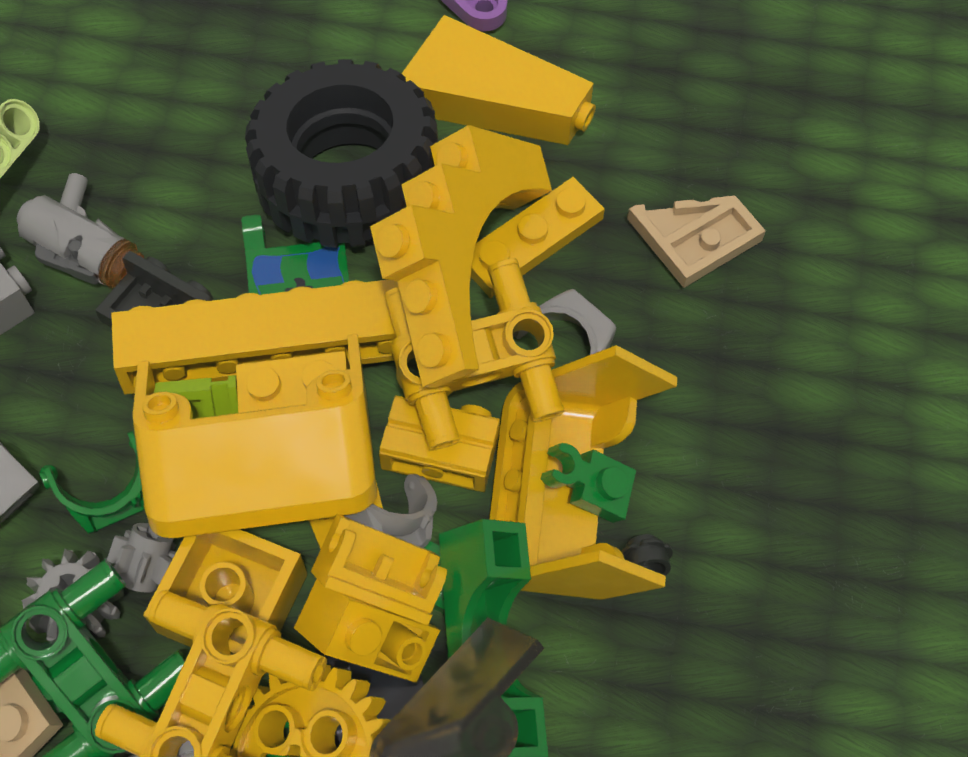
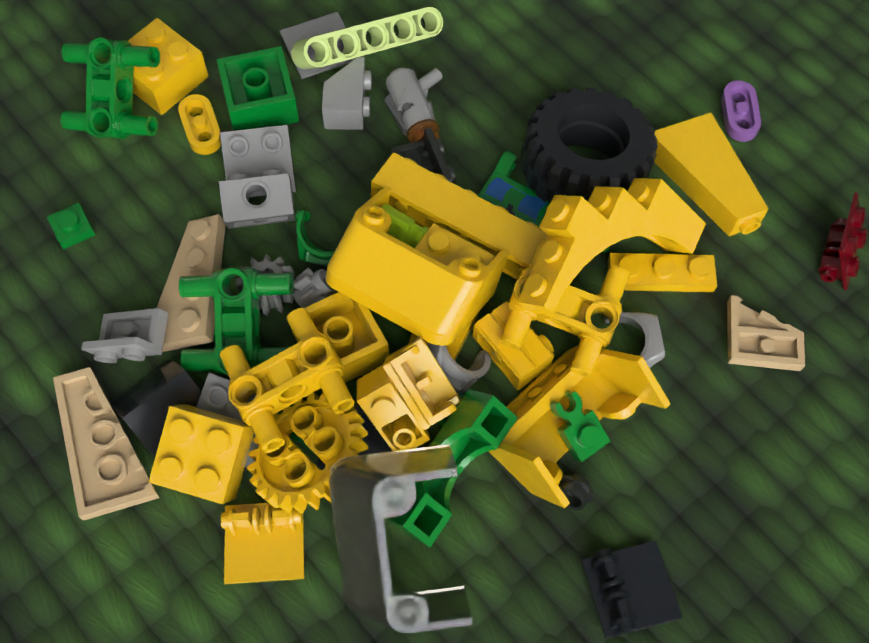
camera: 40 degrees right, 0 degrees up
none -> black hinge [581,541,683,639]
none -> dark red hinge [819,192,867,290]

